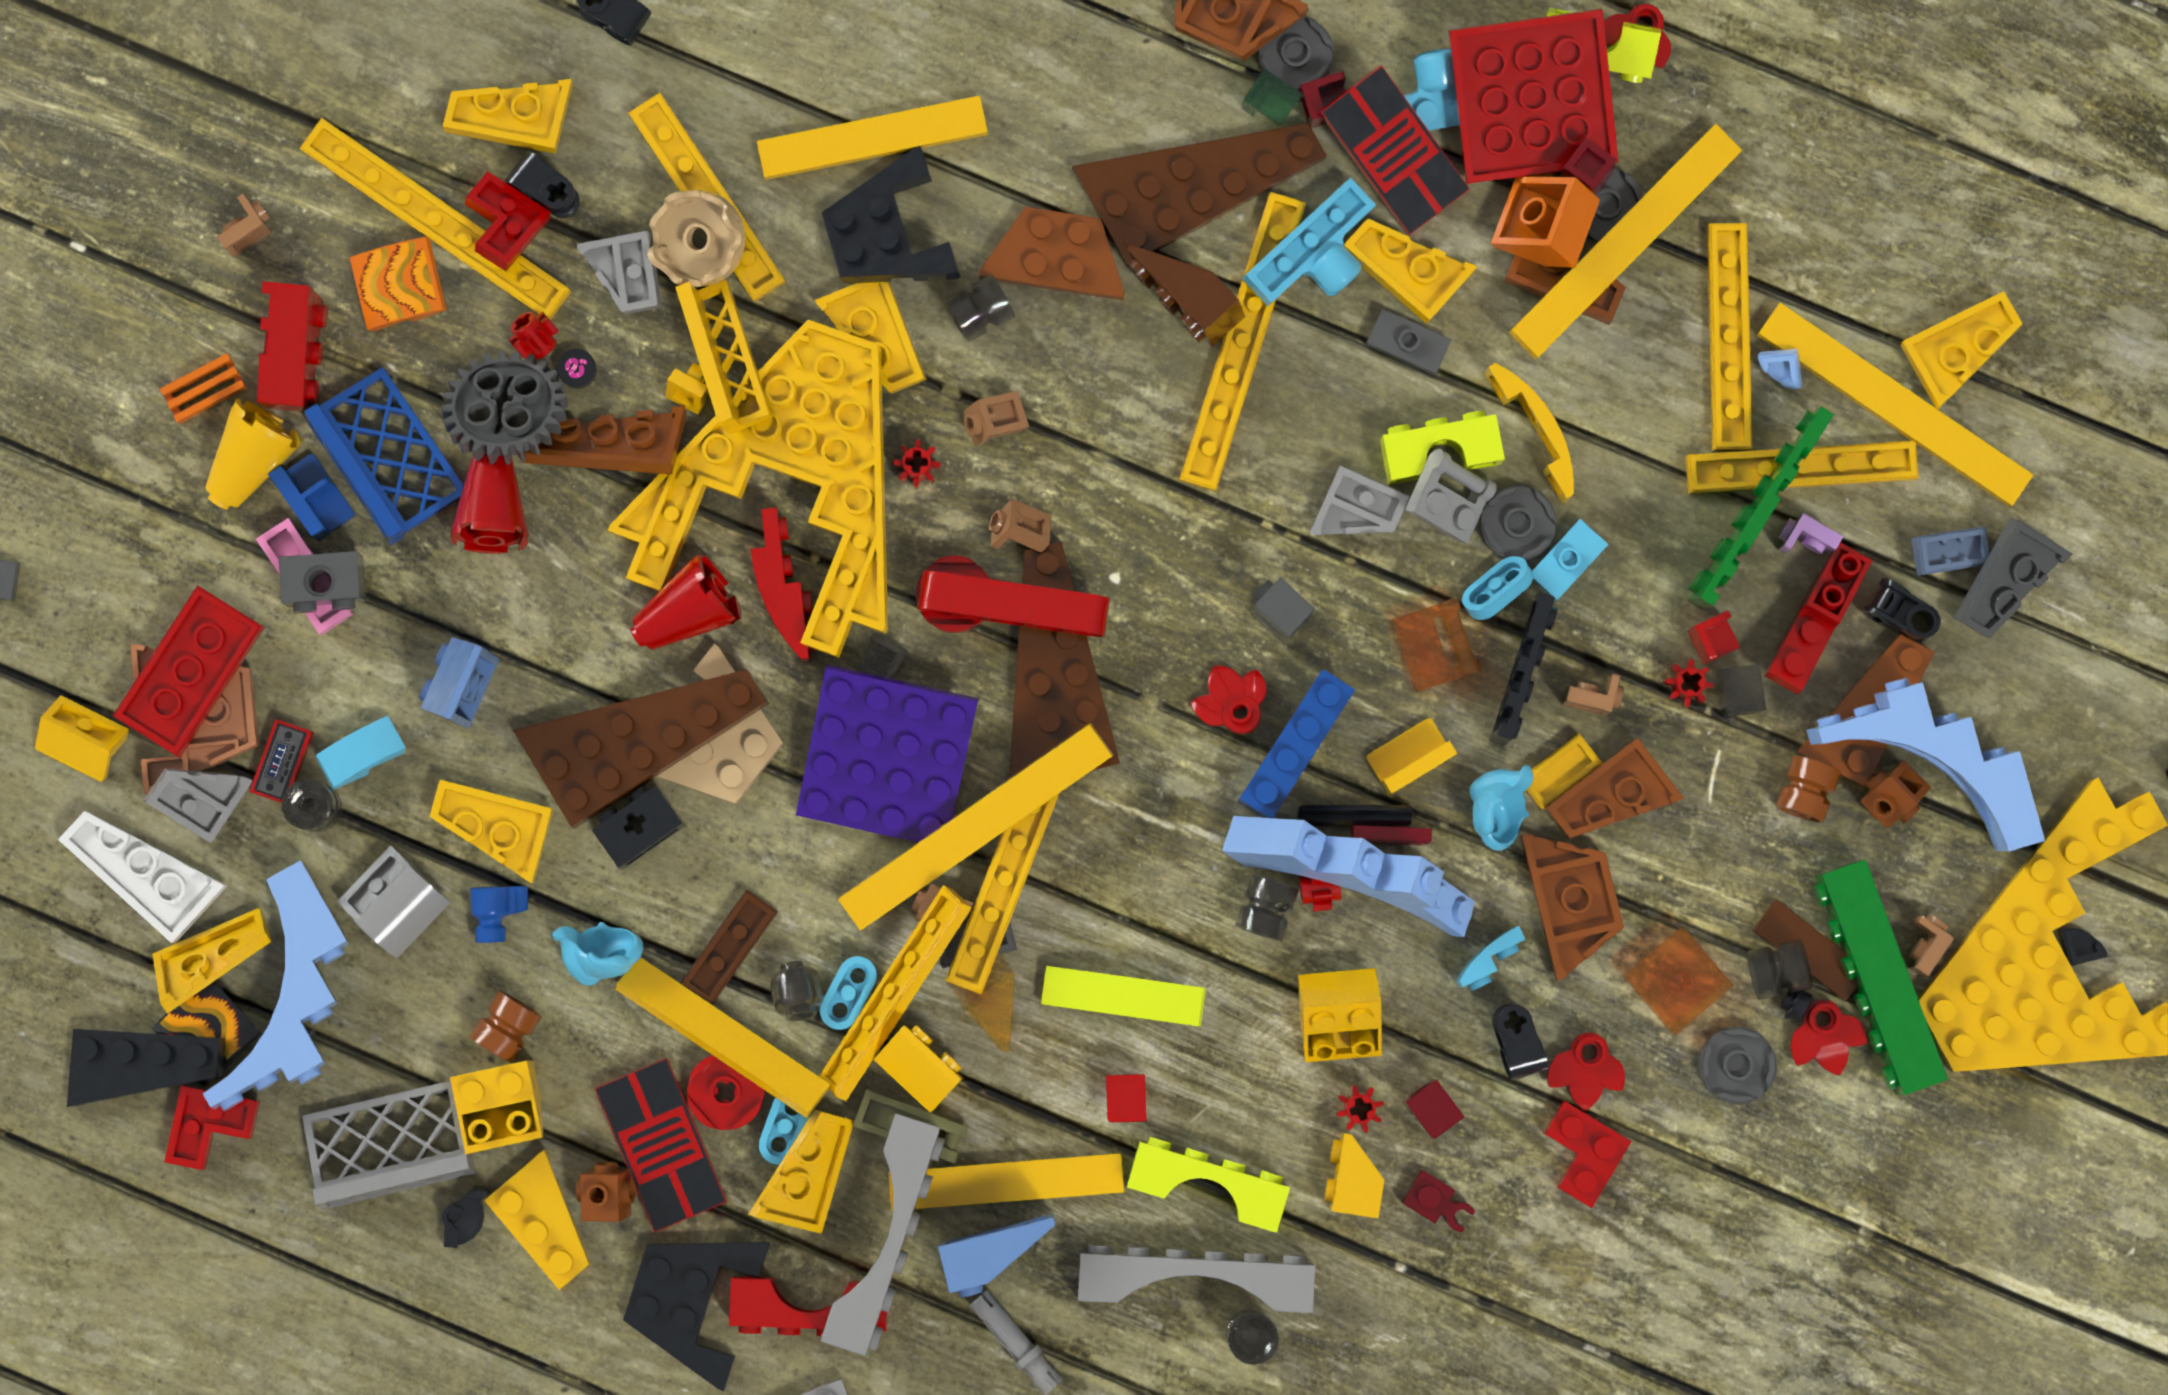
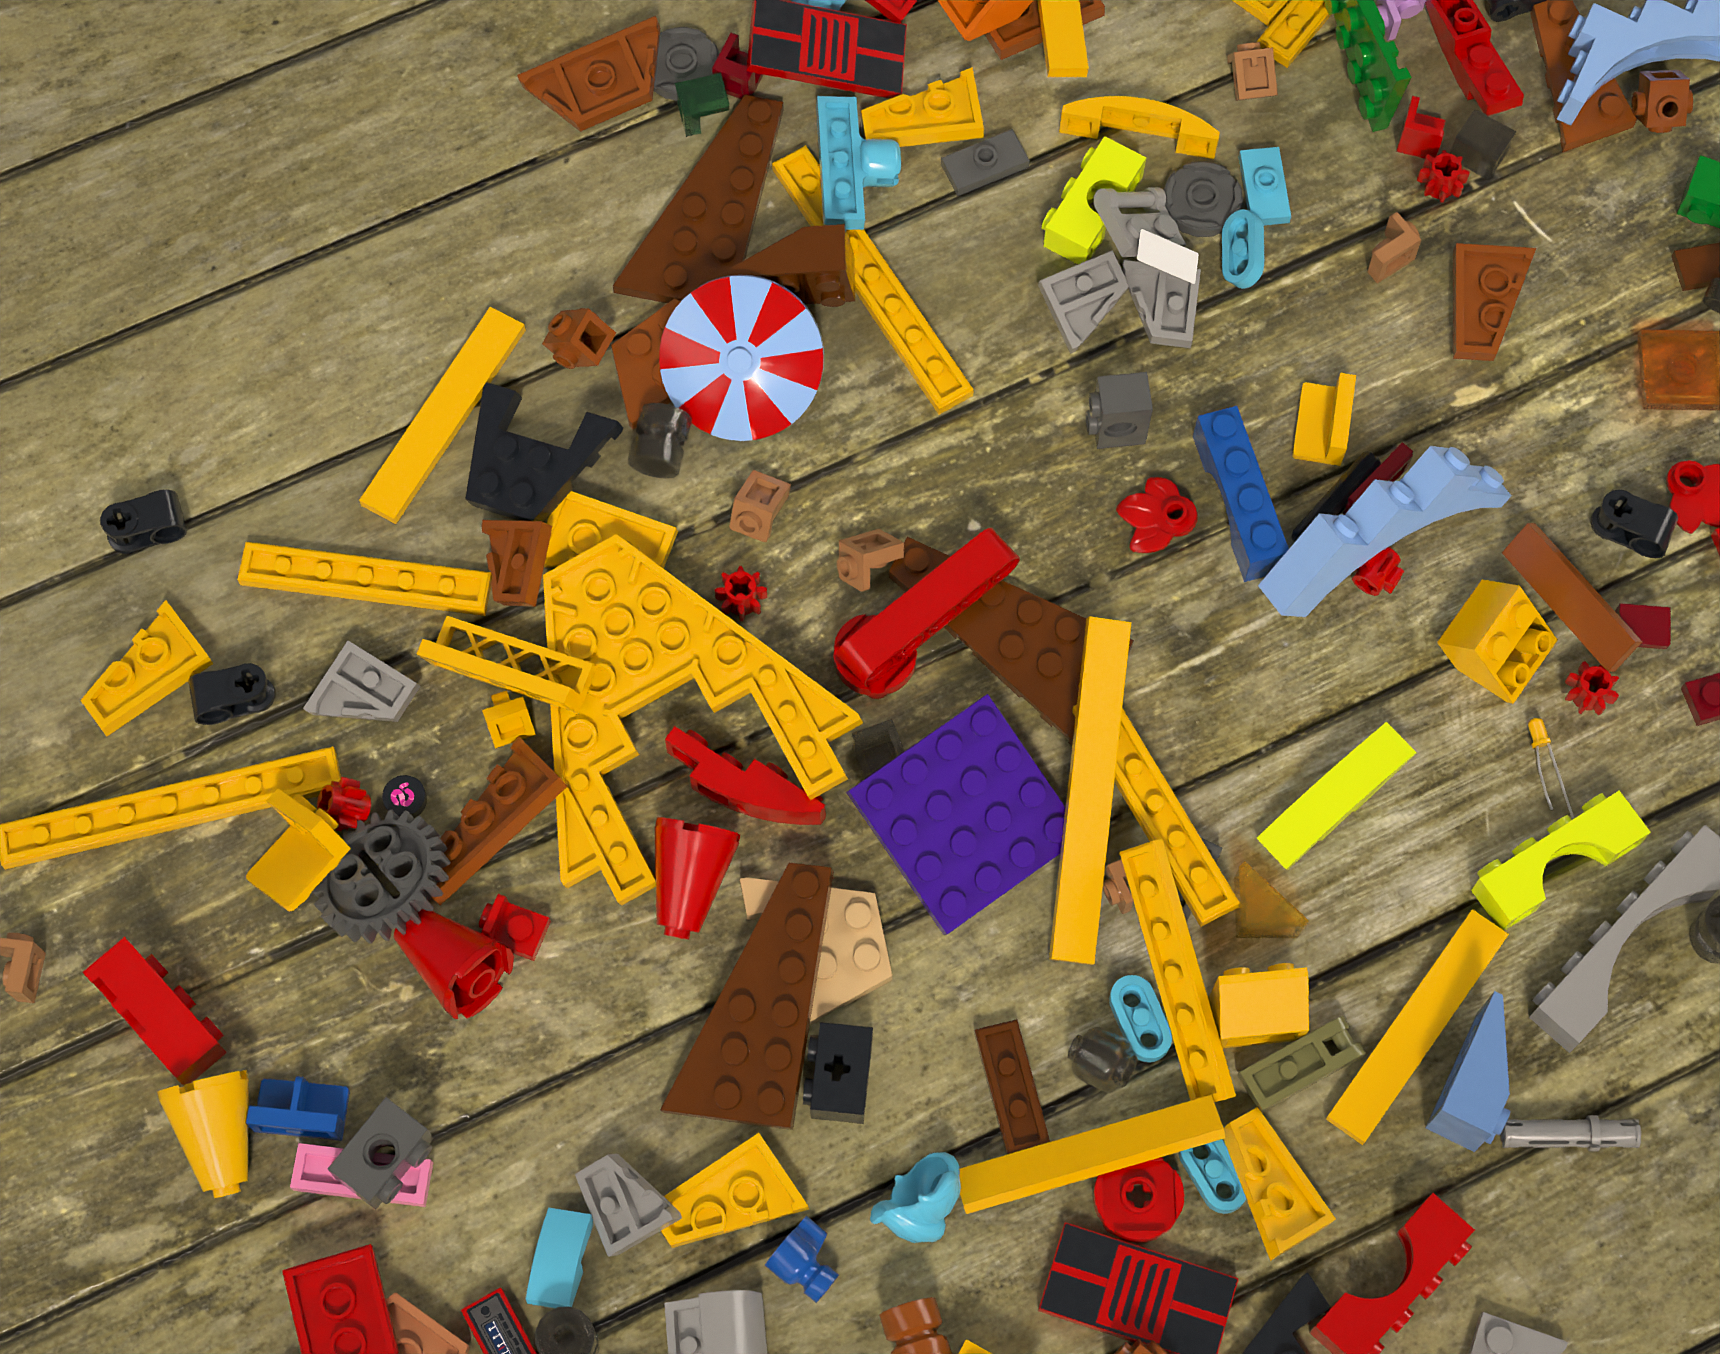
camera: 45 degrees left, 15 degrees down
orange tile [159,353,248,424] -> none
blue fence [304,367,464,546] -> none
slope [349,237,447,331] -> none
medium blue slope [419,637,500,729] -> none
red plate [465,171,551,272] -> none
tan plate [647,190,745,287] -> none
light grey arch [820,1113,945,1356] -> none
red panel [1106,1074,1147,1123] -> none
clear smoke wheel [1235,875,1299,942] -> none
yellow slope [1324,1132,1384,1219] -> none
clear orange plate [1391,598,1482,693] -> none
medium azure slope [1456,926,1526,991] -> none
medium azure hair [1469,765,1534,851] -> none
black wing [1489,592,1558,746] -> none
dark orange wing [1520,834,1624,981] -> none
yellow tile [1525,733,1603,811] -> none
dark orange wheel [1775,755,1841,823] -> none
none -> yellow bracket [246,789,351,911]
none -> red bracket [479,894,551,961]
none -> dark orange wing [481,520,552,607]
none -> dark orange brick [542,308,616,369]
none -> light grey wing [575,1154,682,1257]
none -> dish [659,275,824,441]
none -> light grey wing [1122,260,1201,349]
none -> white sticker [1137,229,1198,284]
none -> medium nougat bracket [1227,42,1278,101]
none -> dark orange tile [1502,523,1642,672]
none -> piece [1528,718,1574,818]

